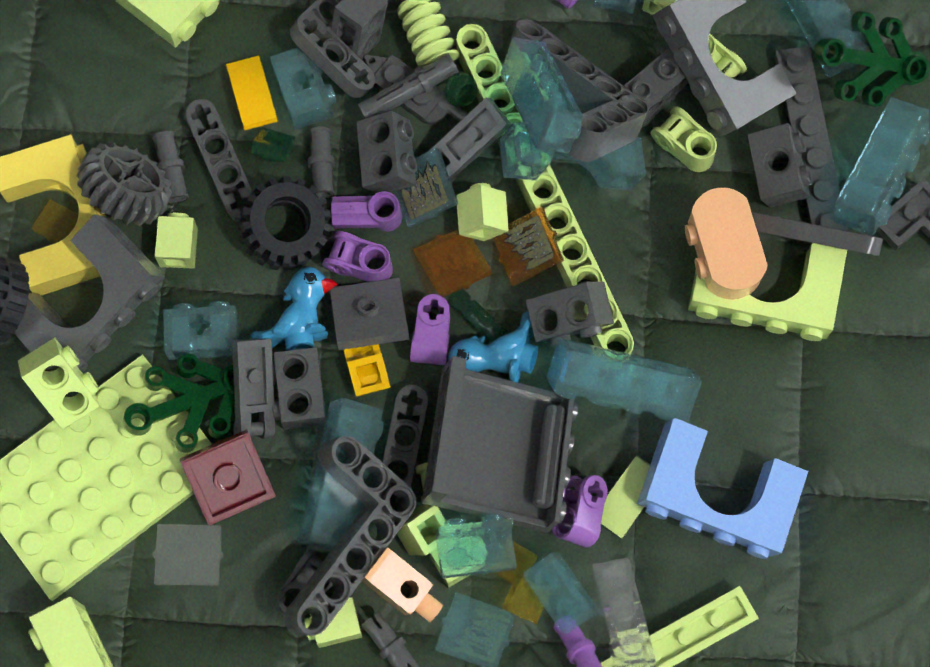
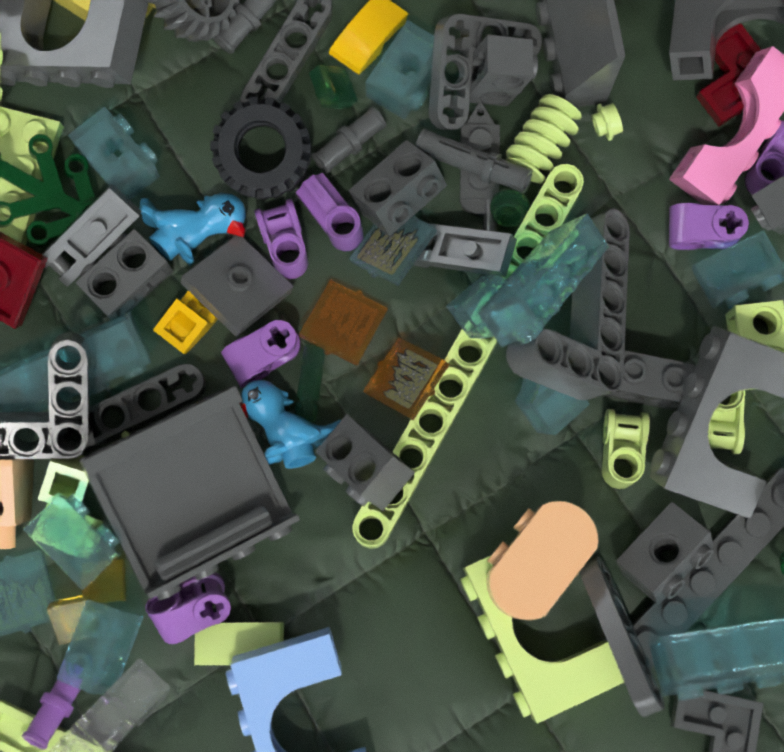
camera: 55 degrees right, 5 degrees up
yellowish green brick [155,212,198,269] -> none
yellowish green brick [456,183,509,241] -> none
clear light blue brick [546,338,702,421] -> none

